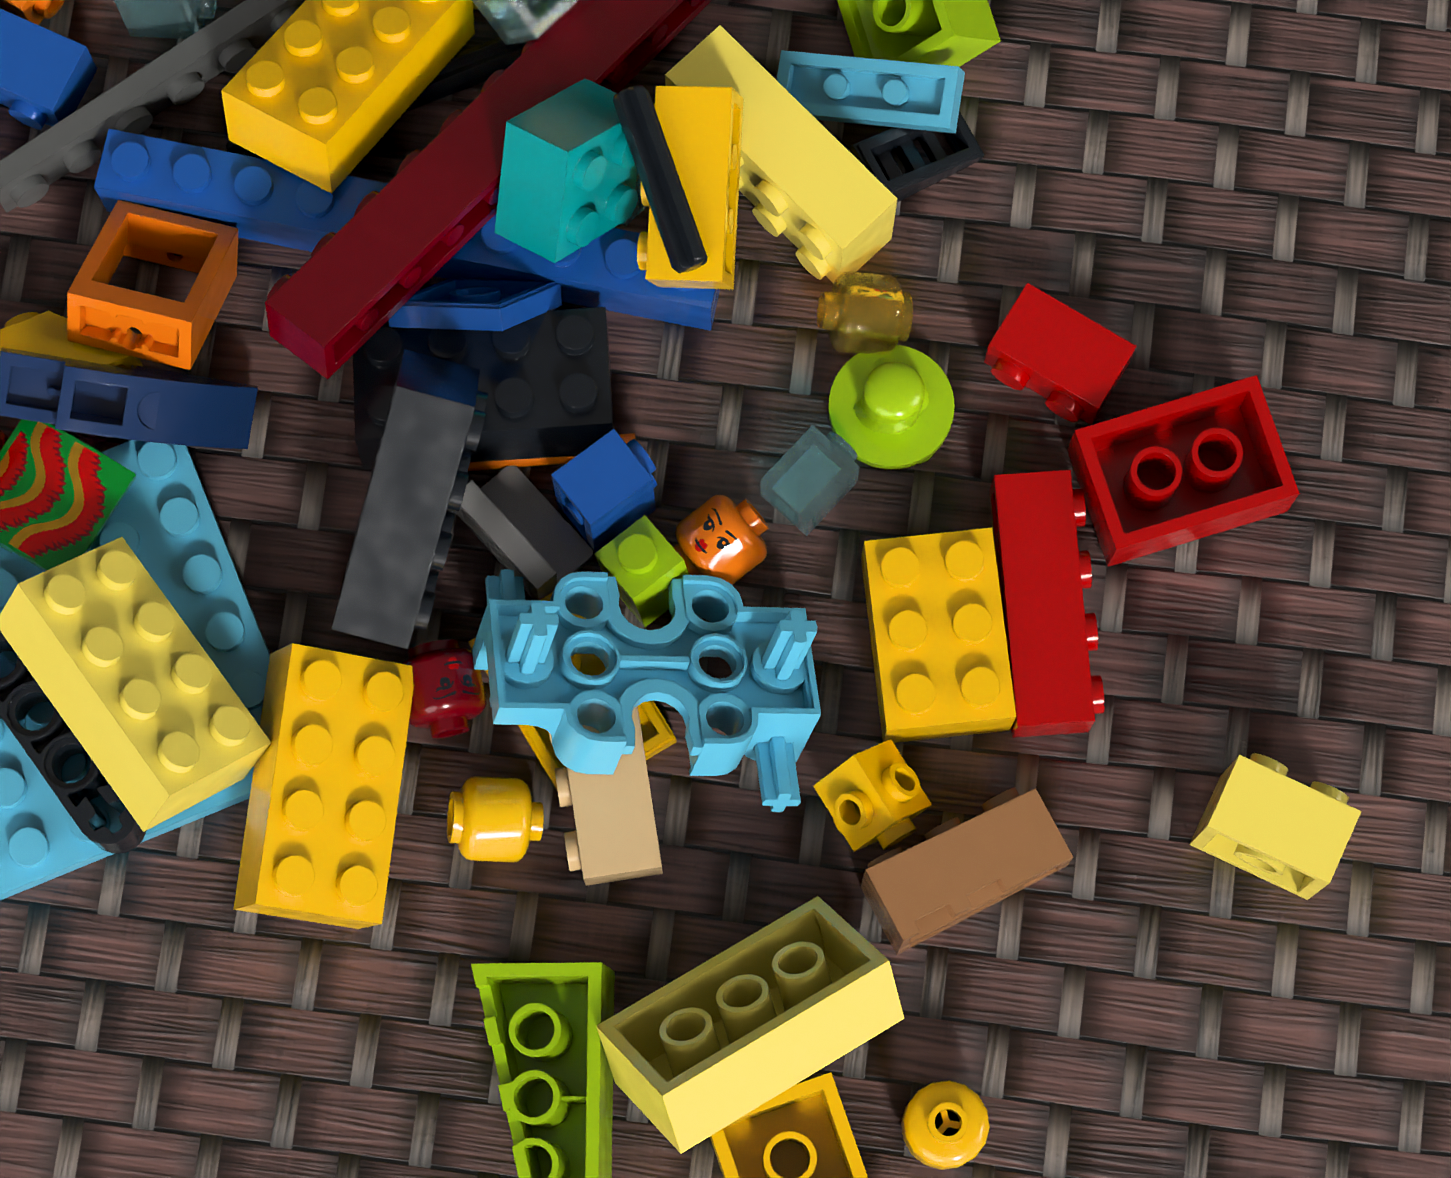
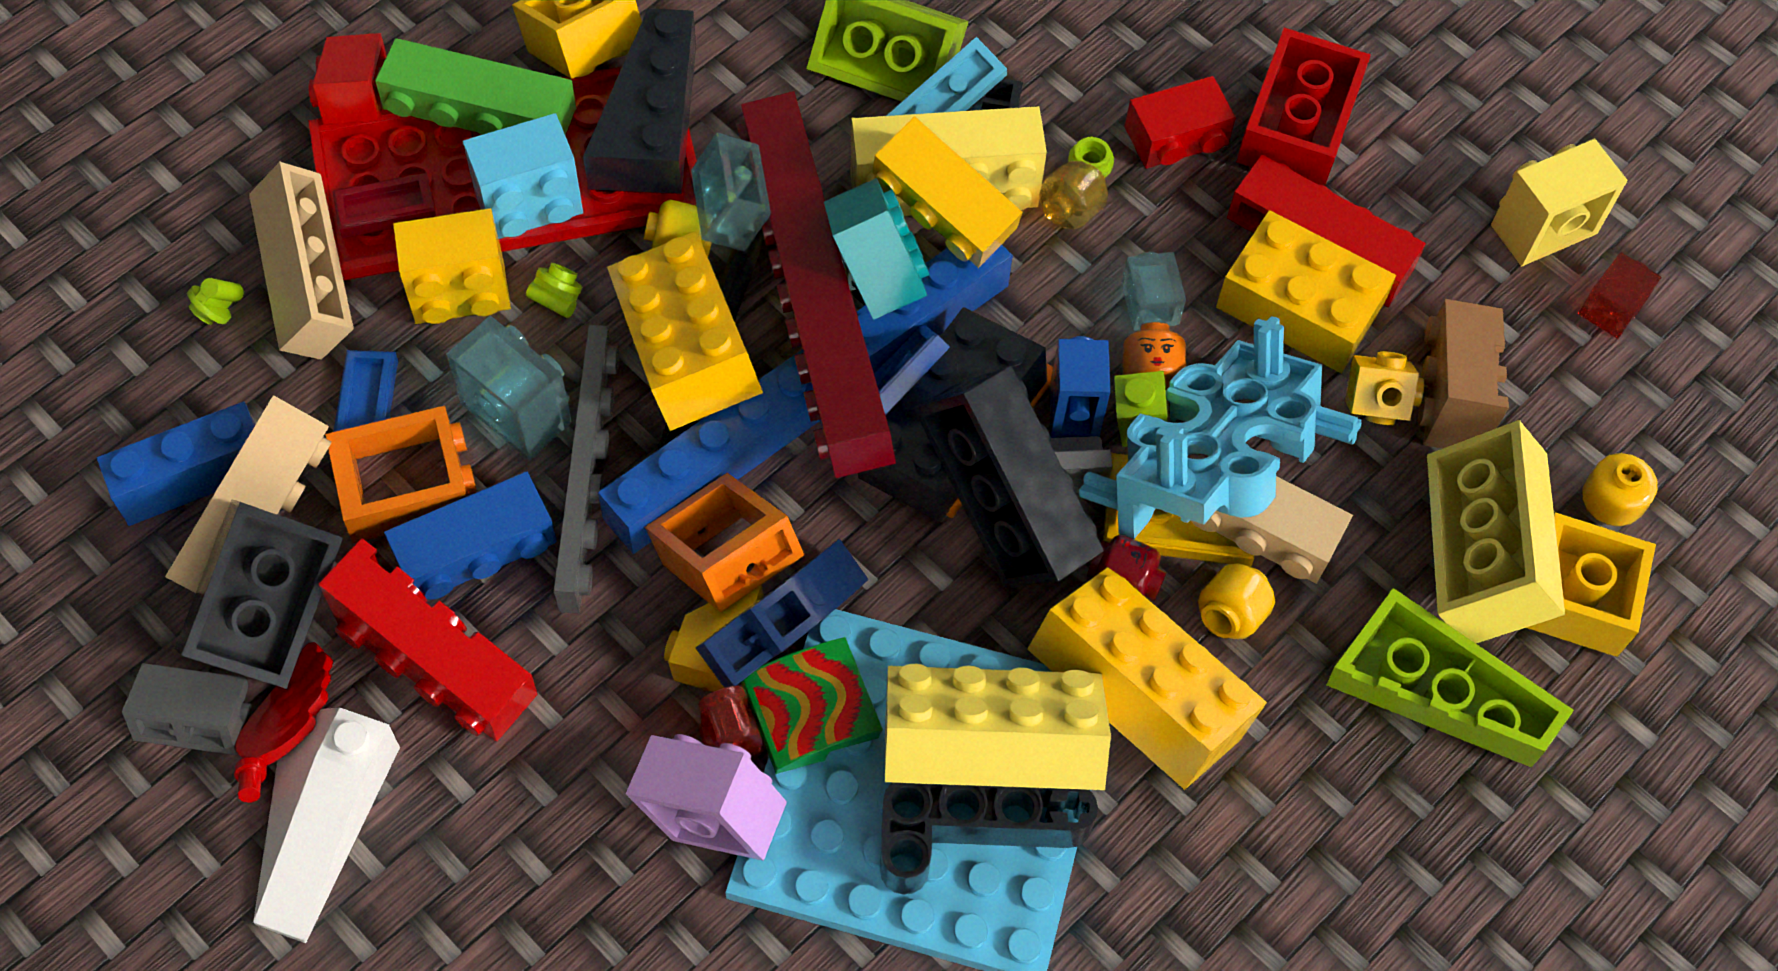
camera: 55 degrees left, 15 degrees down
black axle [613,85,708,273] -> none
lime plate [828,344,955,470] -> none
none -> lime plate [1068,137,1114,181]
none -> clear red brick [1578,252,1662,339]

